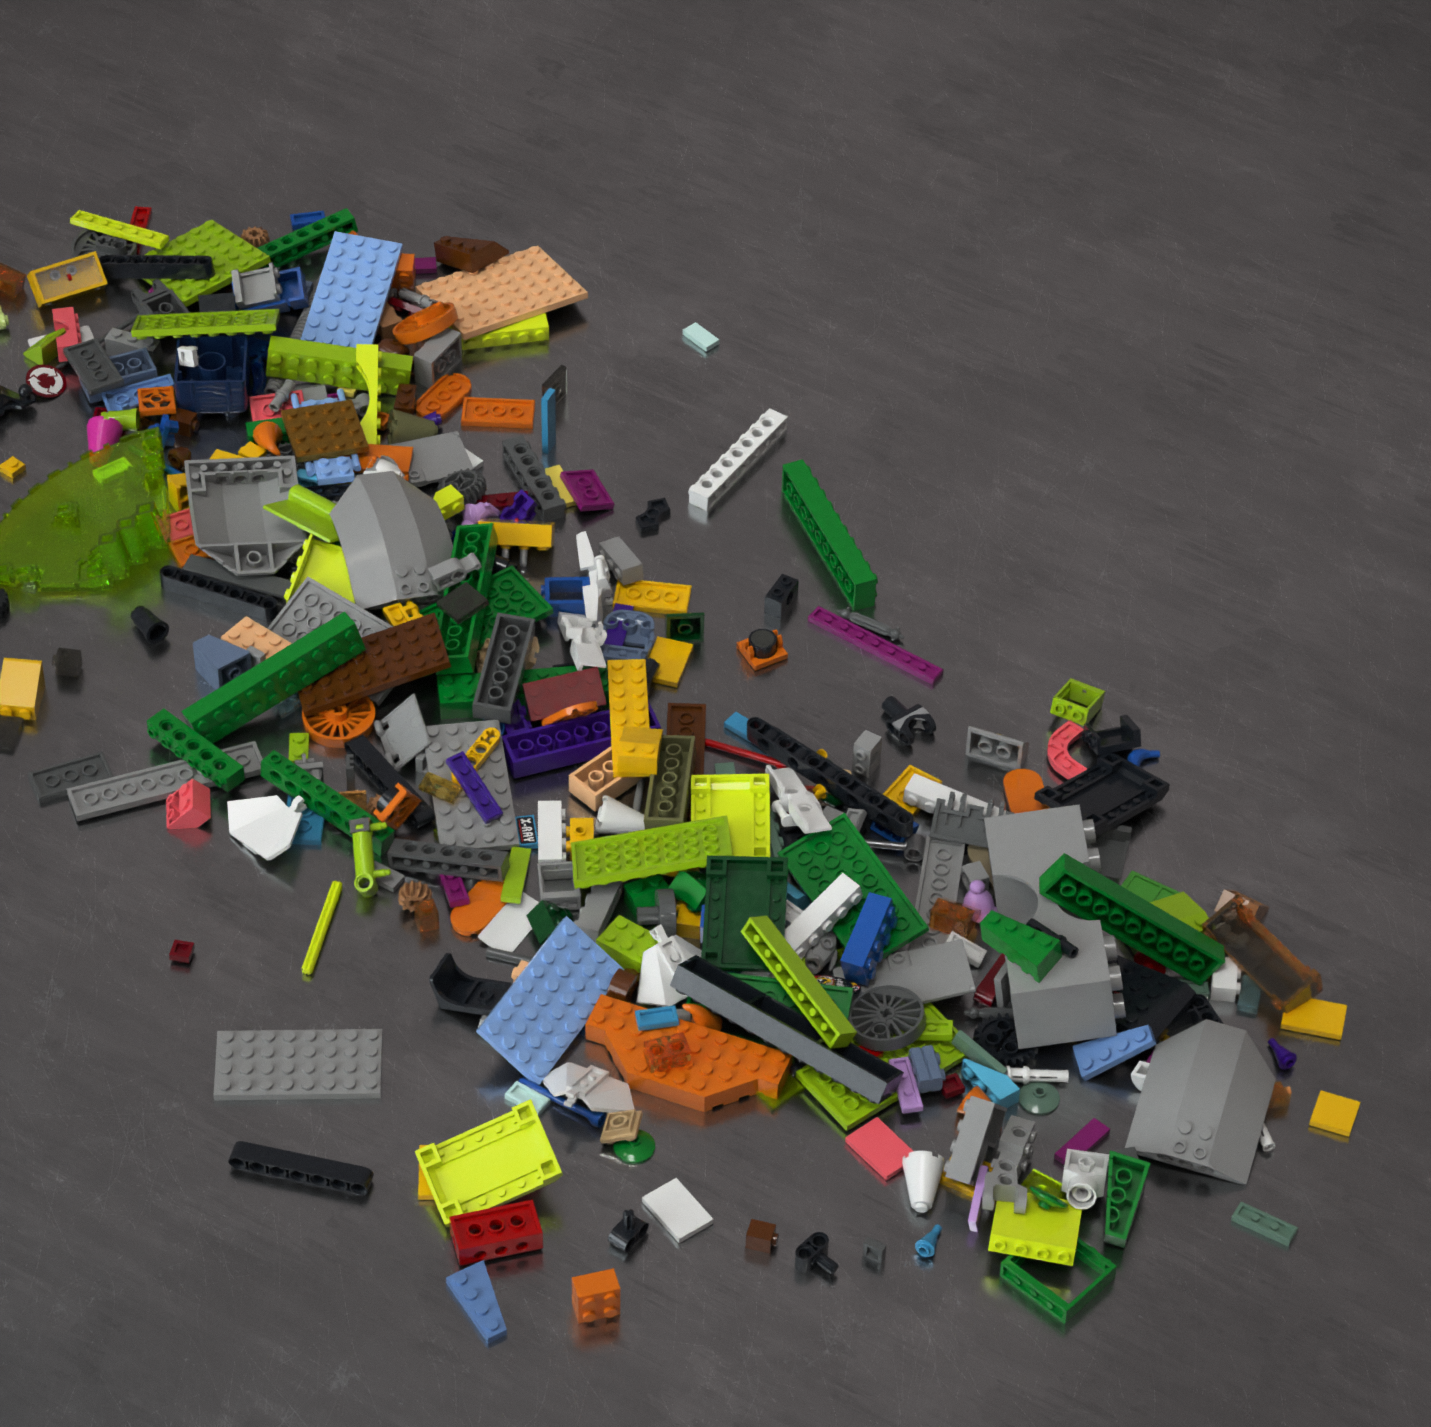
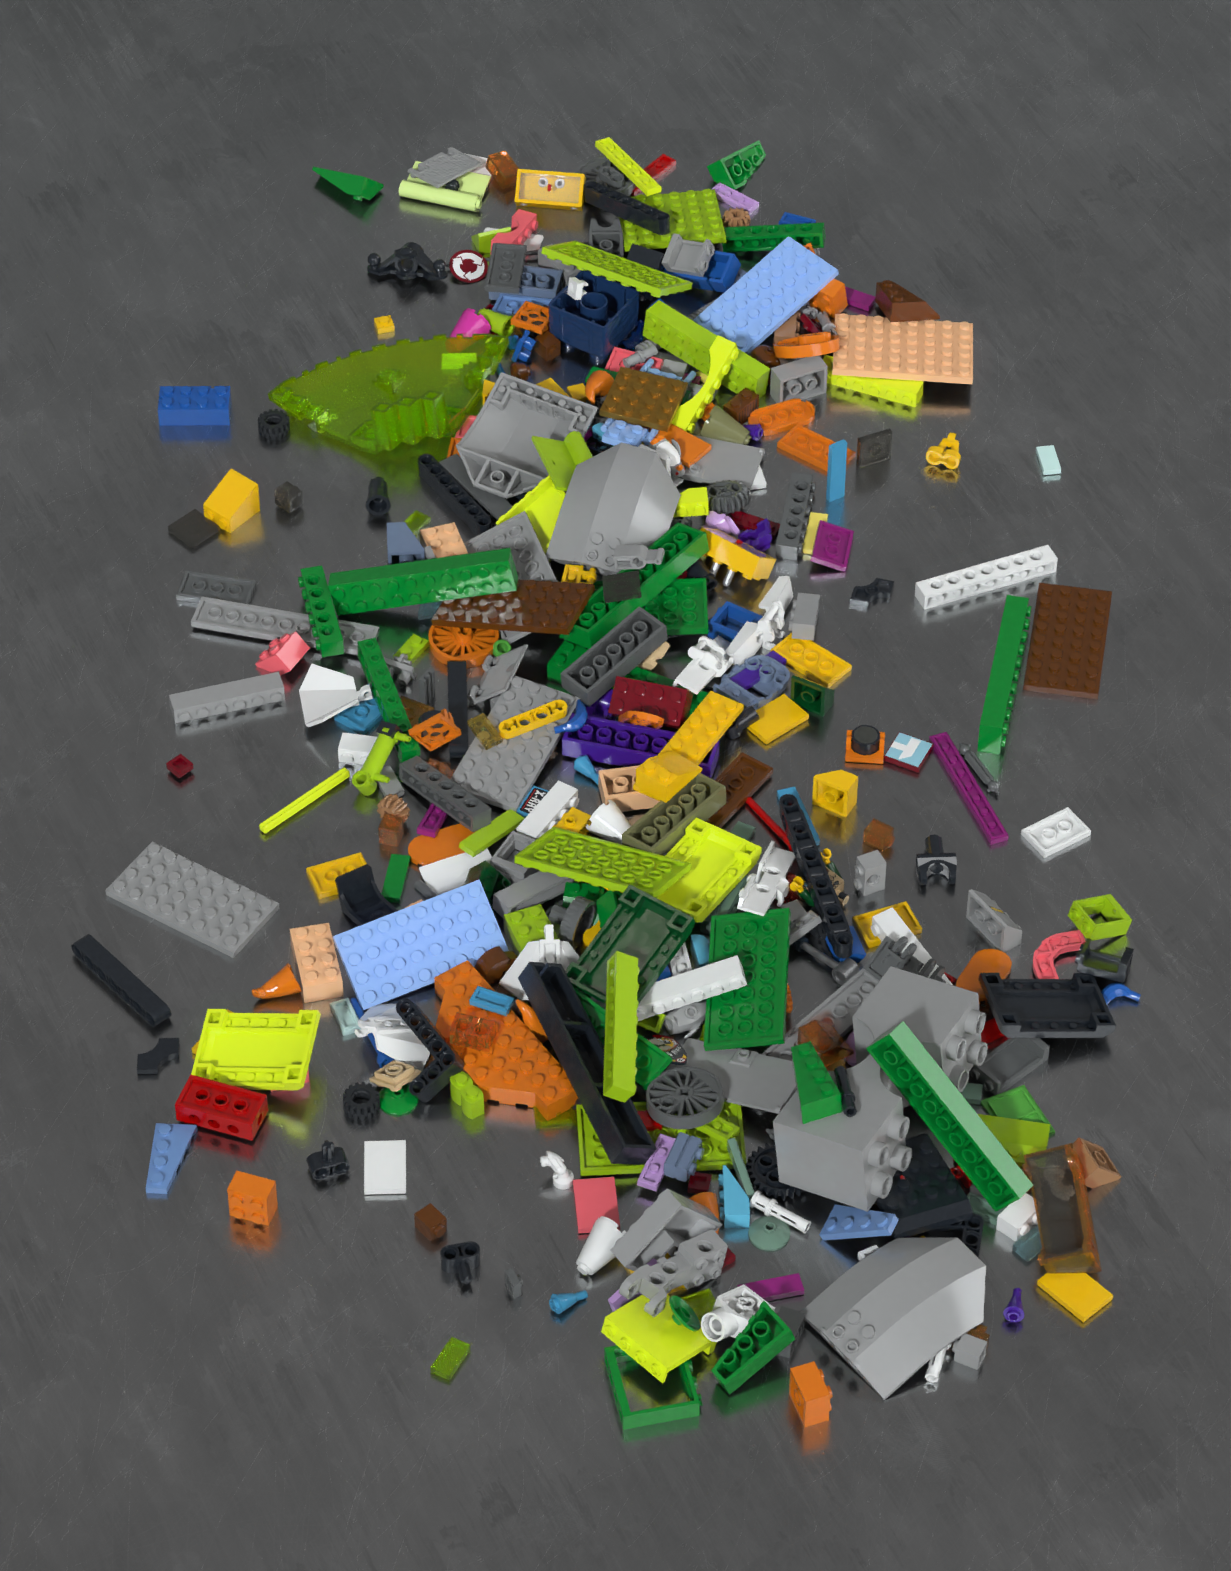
camera: 35 degrees right, 0 degrees up
dark purple tile [446,751,503,824] -> none
black brick [764,574,799,619] -> none
blue brick [840,892,898,986] -> none
sand green tile [1231,1202,1298,1247] -> none
yellow tile [1309,1090,1361,1137] -> none
none -> black tile [137,1038,180,1074]
none -> light grey brick [169,672,285,724]
none -> orange hat [252,963,302,999]
none -> light nougat brick [290,923,344,1003]
none -> yellow tile [306,852,367,899]
none -> white brick [338,733,377,765]
none -> black tyre [343,1082,380,1121]
none -> green tile [381,854,411,903]
none -> black beam [396,998,464,1102]
none -> clear neon green tile [404,510,431,536]
none -> clear neon green tile [430,1337,470,1380]
none -> lime brick [450,1071,484,1119]
none -> bright green piece [493,640,511,657]
none -> white arm [540,1151,574,1190]
none -> blue piece [554,699,587,734]
none -> dark azure cone [574,755,598,785]
none -> green wedge [707,140,766,190]
none -> lavender tile [711,183,759,214]
none -> orange brick [789,1361,833,1428]
none -> yellow slope [812,770,858,817]
none -> clear orange brick [863,819,895,853]
none -> tile [883,732,934,773]
none -> yellow piece [926,432,961,469]
none -> light grey brick [952,1333,987,1370]
none -> white tile [1021,807,1091,858]
none -> reddish brown plate [1023,583,1112,699]

